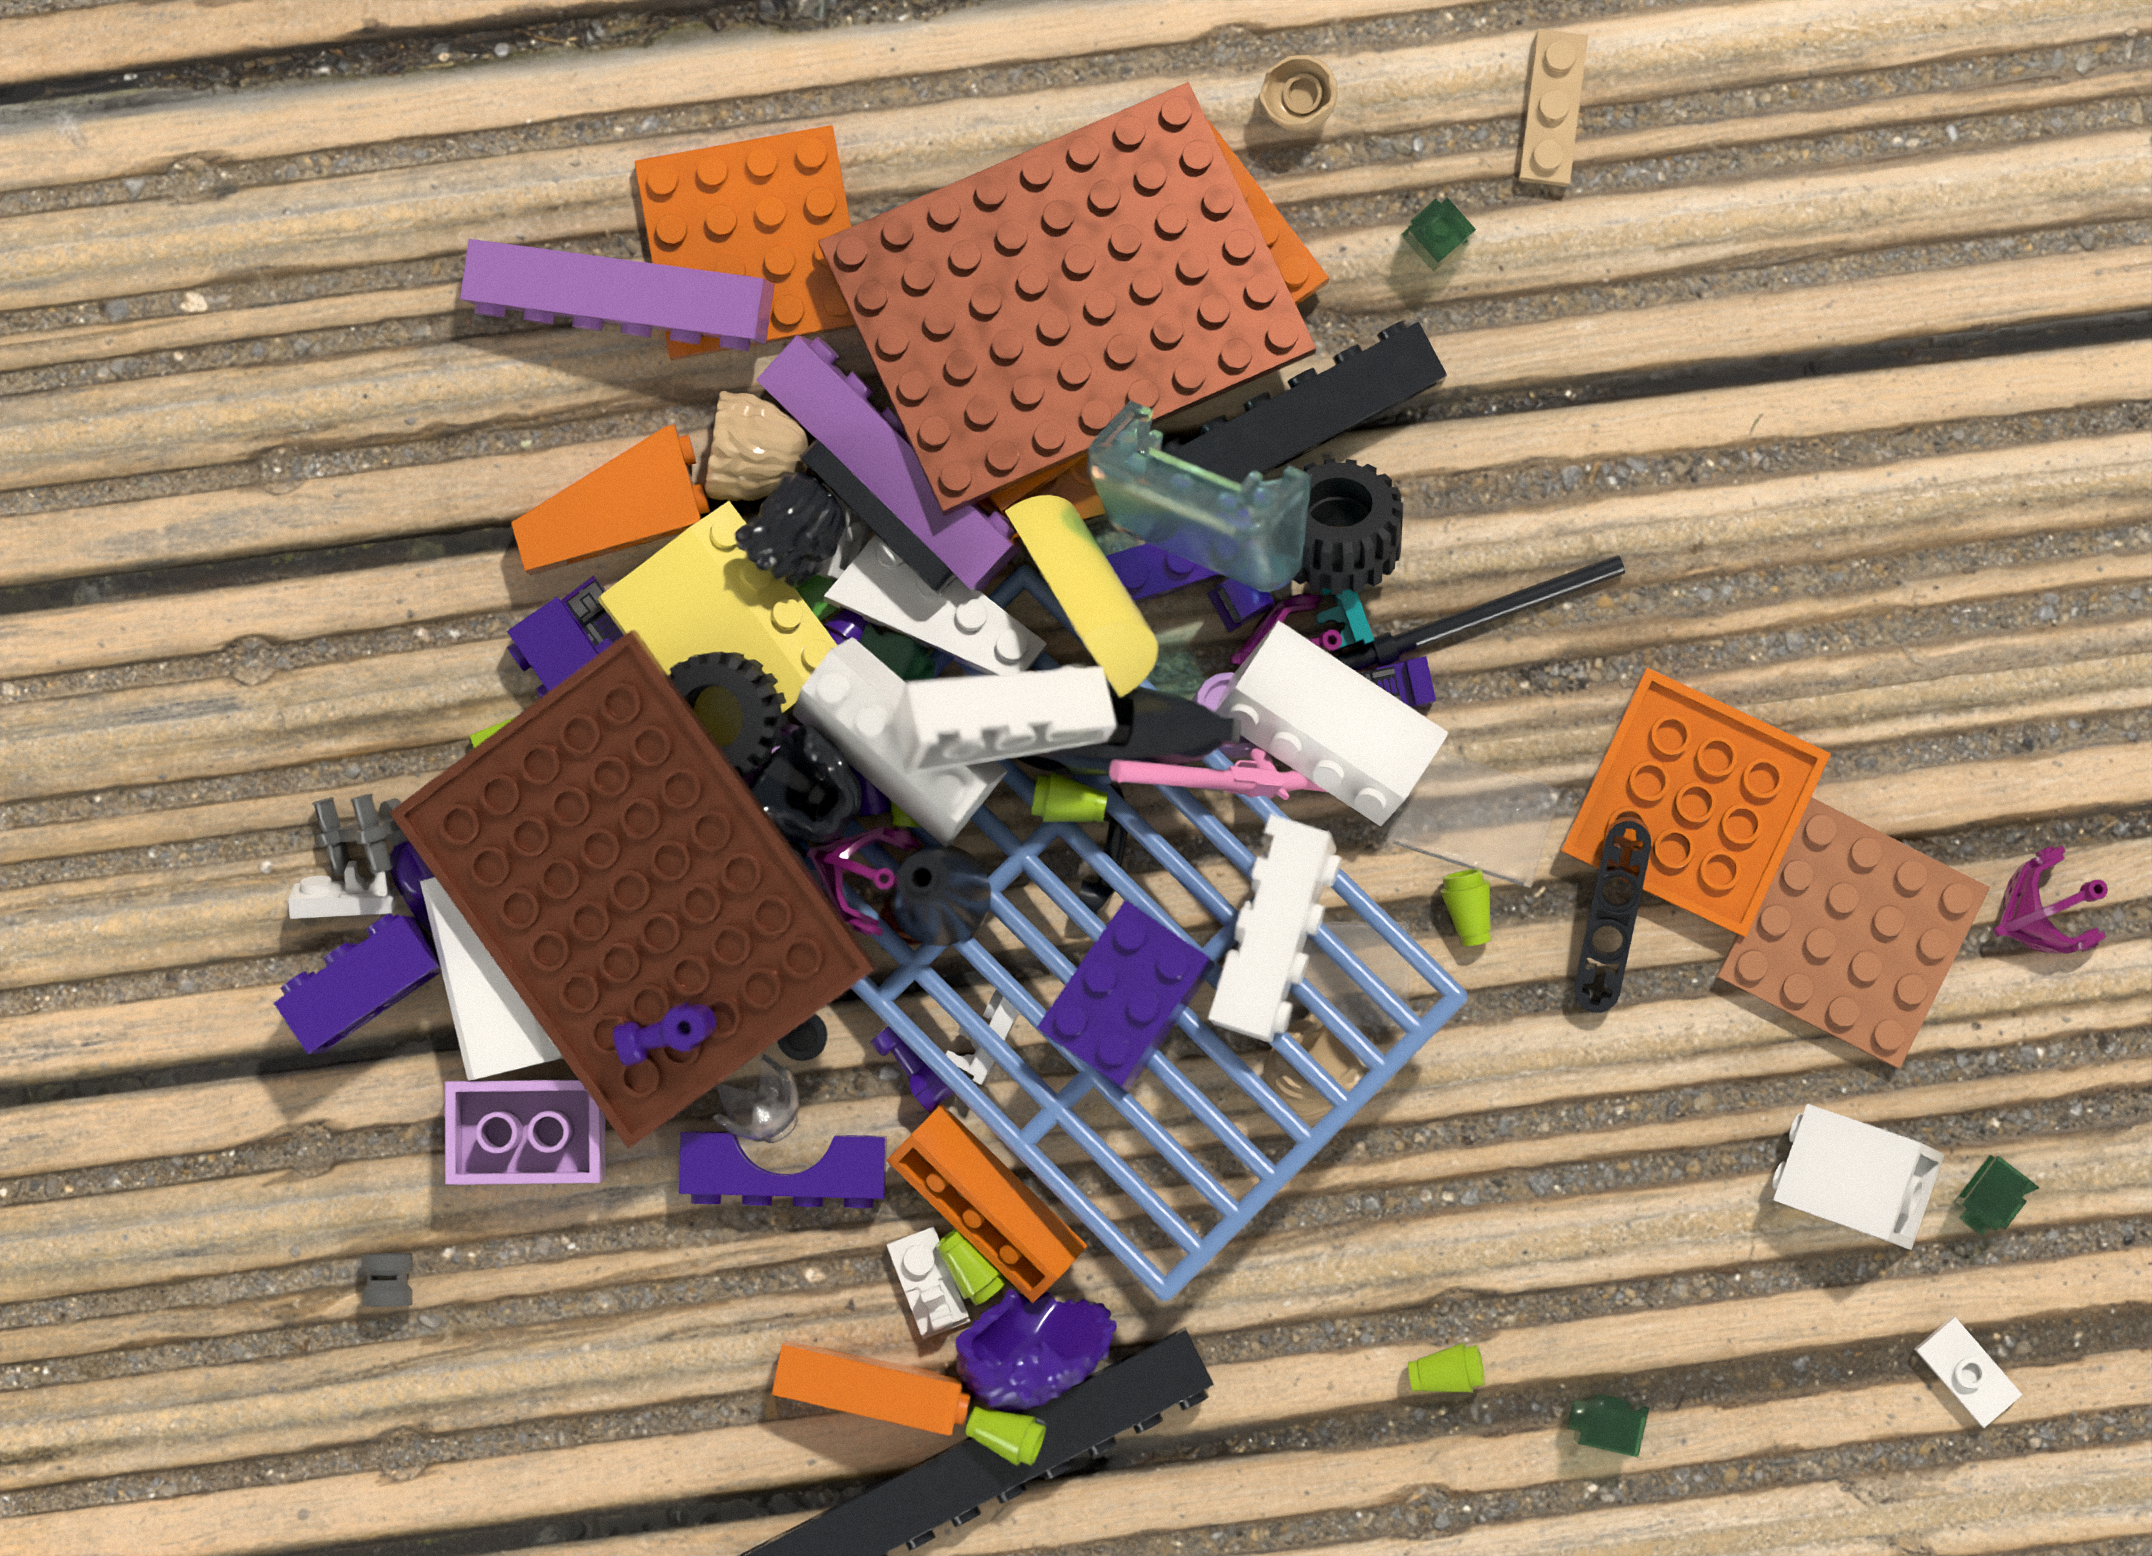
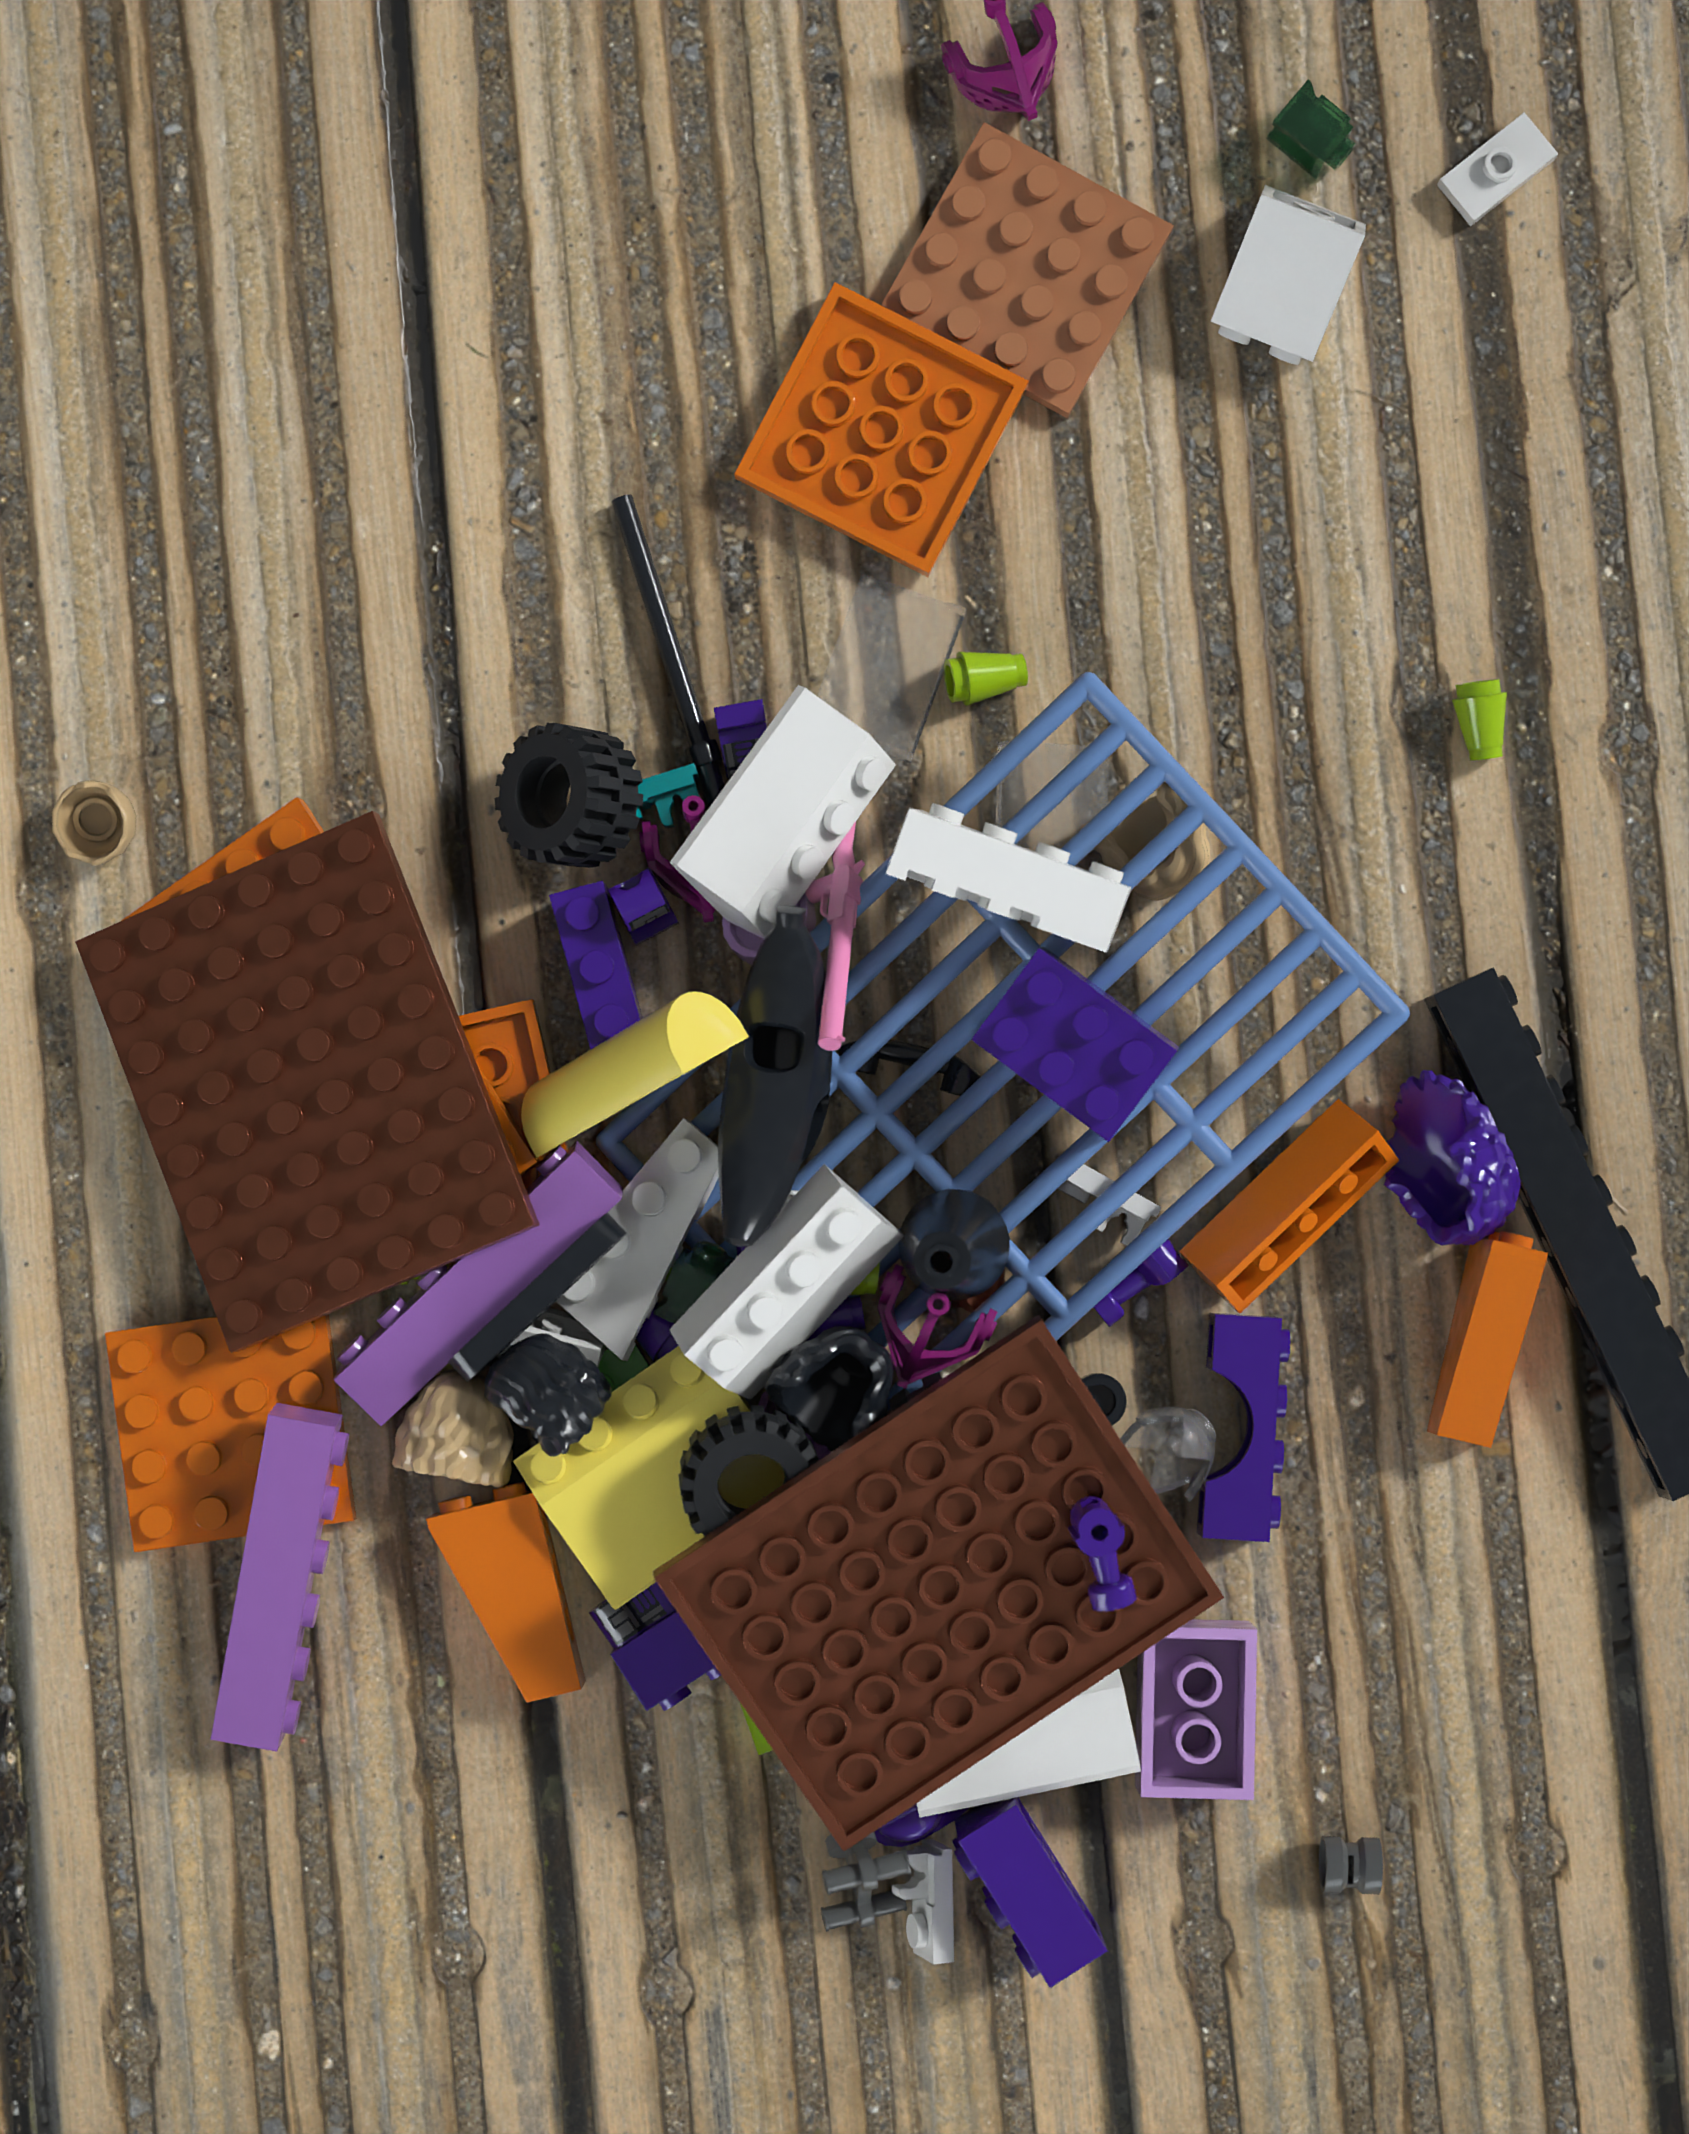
camera: 85 degrees left, 0 degrees up
white plate [887,1226,971,1339] -> none
white wedge [893,664,1116,775] -> none
lime cone [935,1228,1007,1305] -> none
lime cone [965,1406,1046,1466] -> none
lime cone [1031,772,1108,822] -> none
clear light blue windscreen [1087,400,1311,592] -> none
black brick [1149,321,1447,521] -> none
clear green window [1401,197,1476,272] -> none
tan plate [1518,29,1588,187] -> none
clear green window [1568,1392,1650,1457] -> none
black beam [1575,817,1651,1013] -> none

